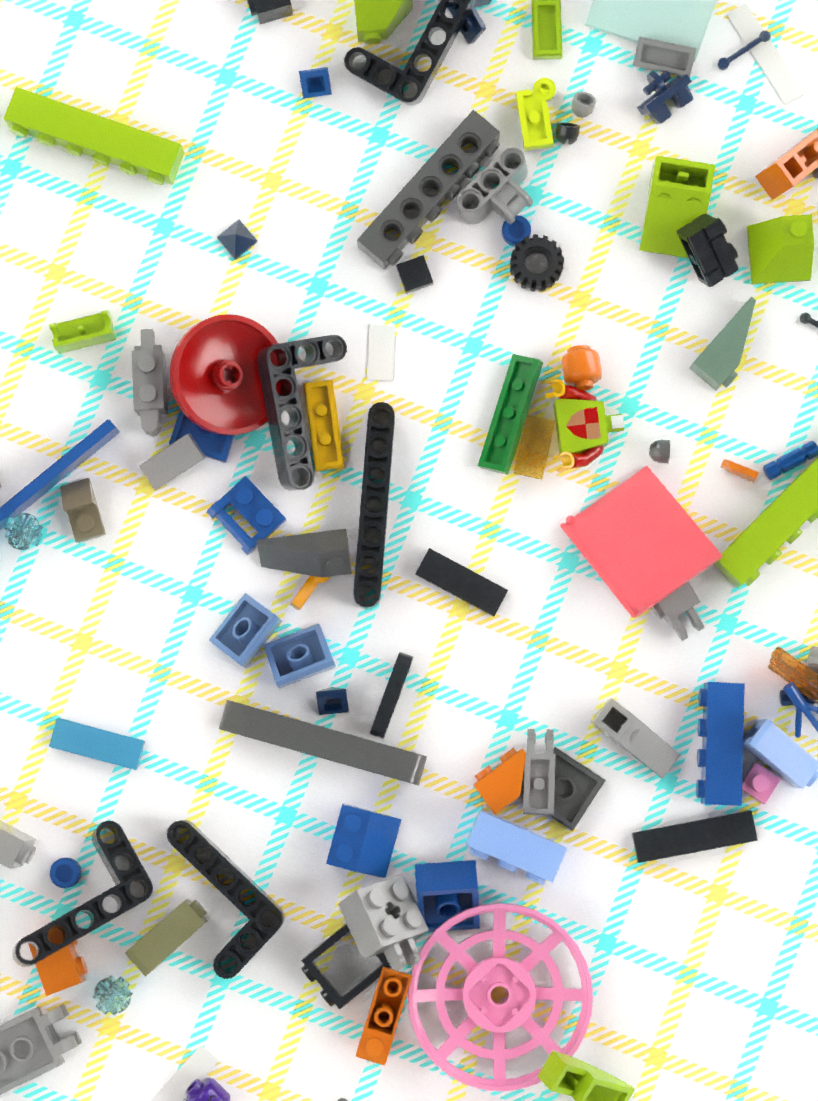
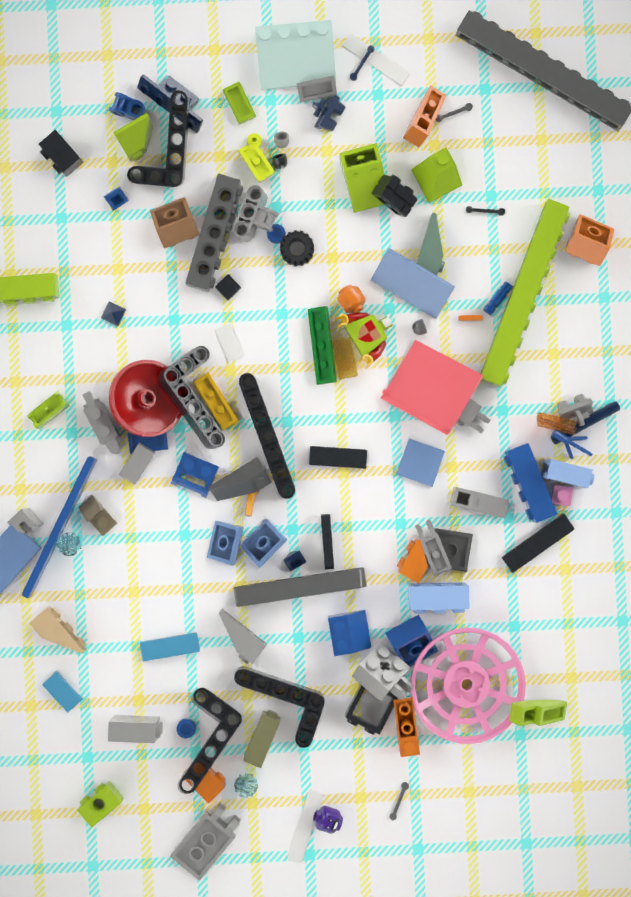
camera: 25 degrees left, 5 degrees up
none -> medium nougat slope [150,197,200,249]
none -> light grey slope [219,608,267,664]
none -> medium blue tile [371,248,455,318]
none -> medium blue tile [396,438,445,487]

